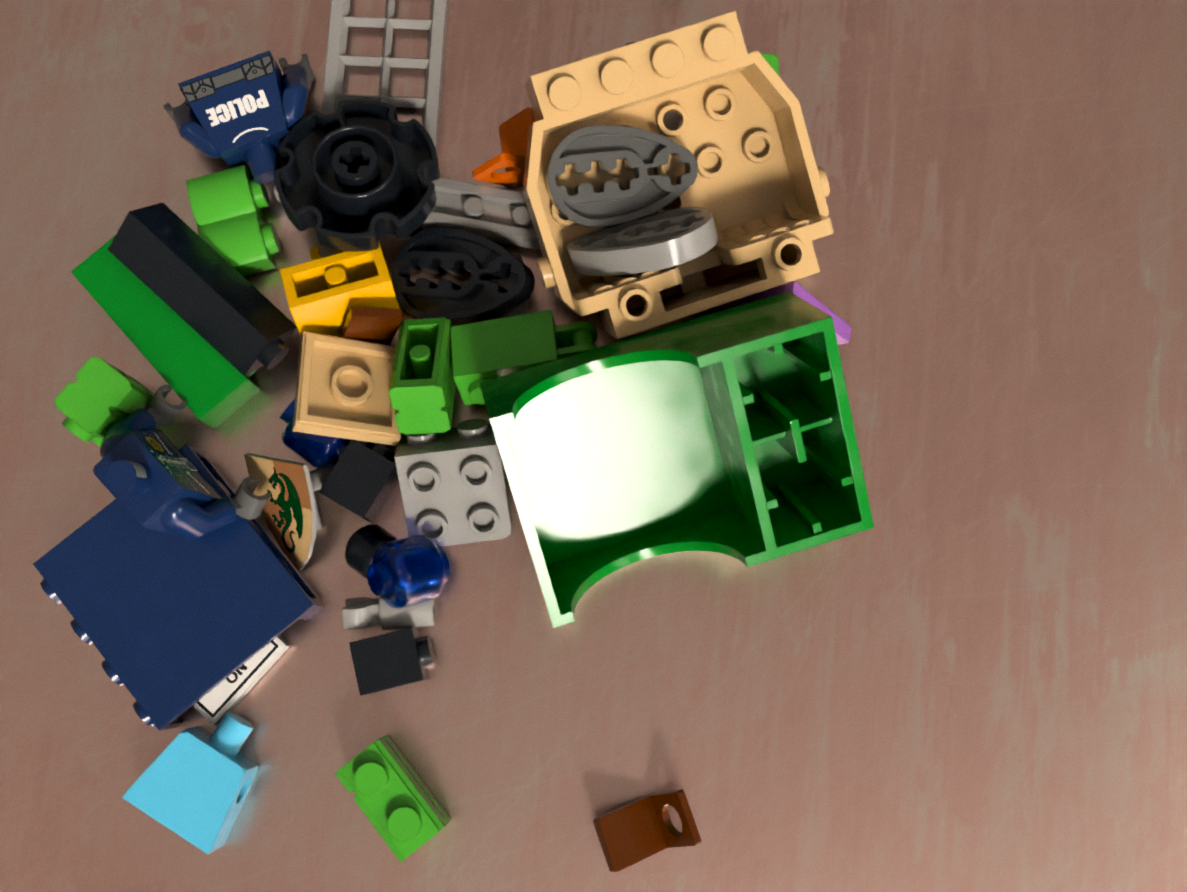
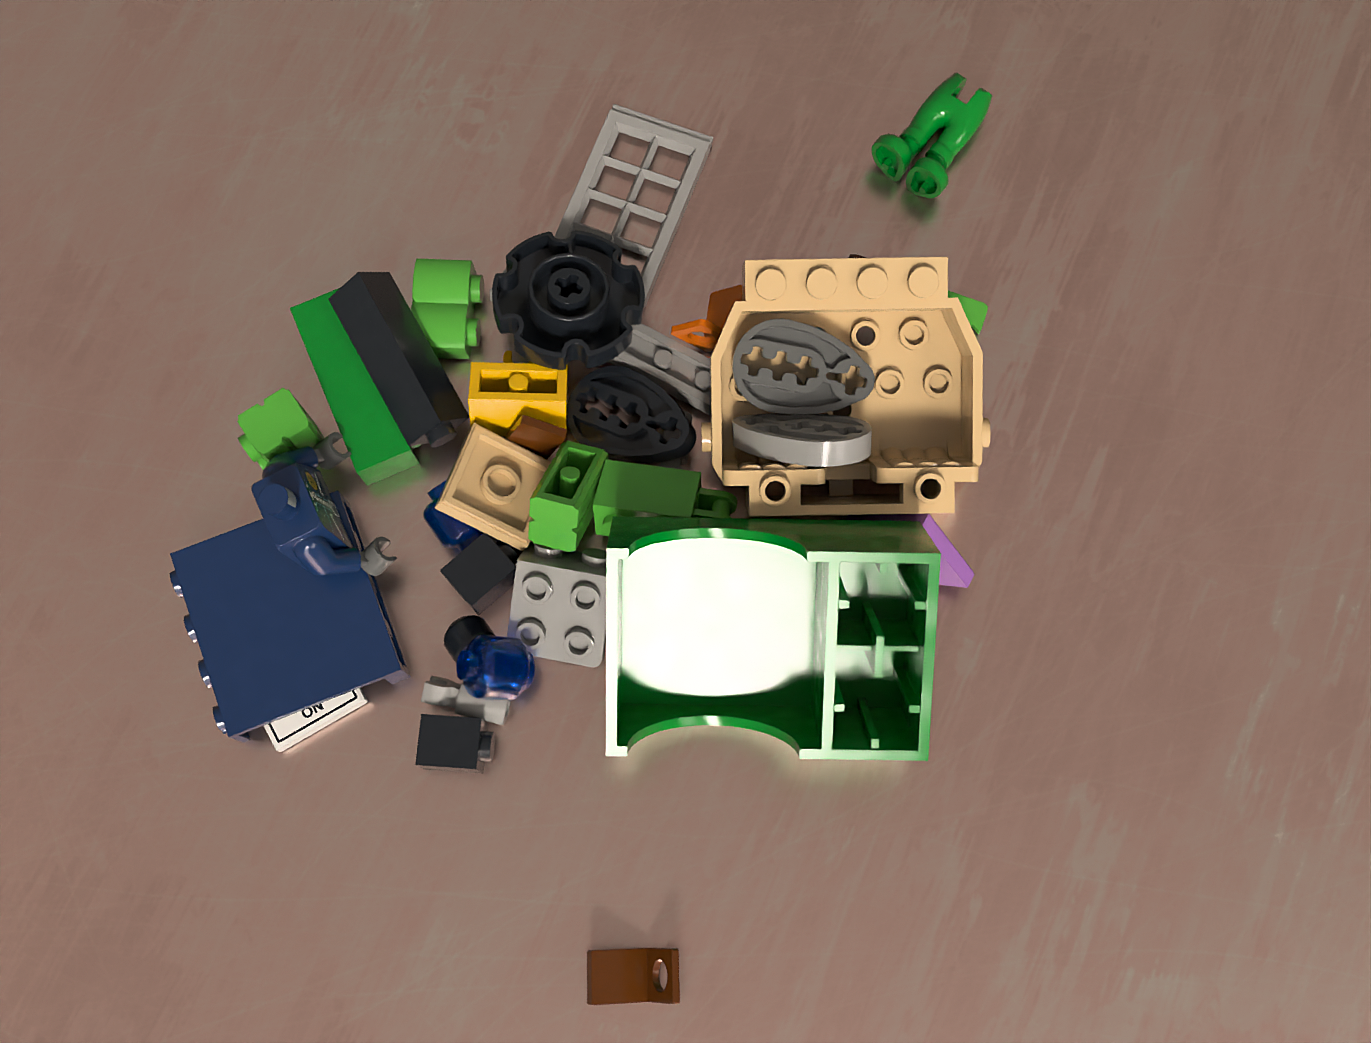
camera: 20 degrees right, 5 degrees down
medium azure torso [122,711,259,854] -> none
dark blue torso [164,50,314,184] -> none
shield [244,453,334,571] -> none
bright green brick [335,735,451,862] -> none

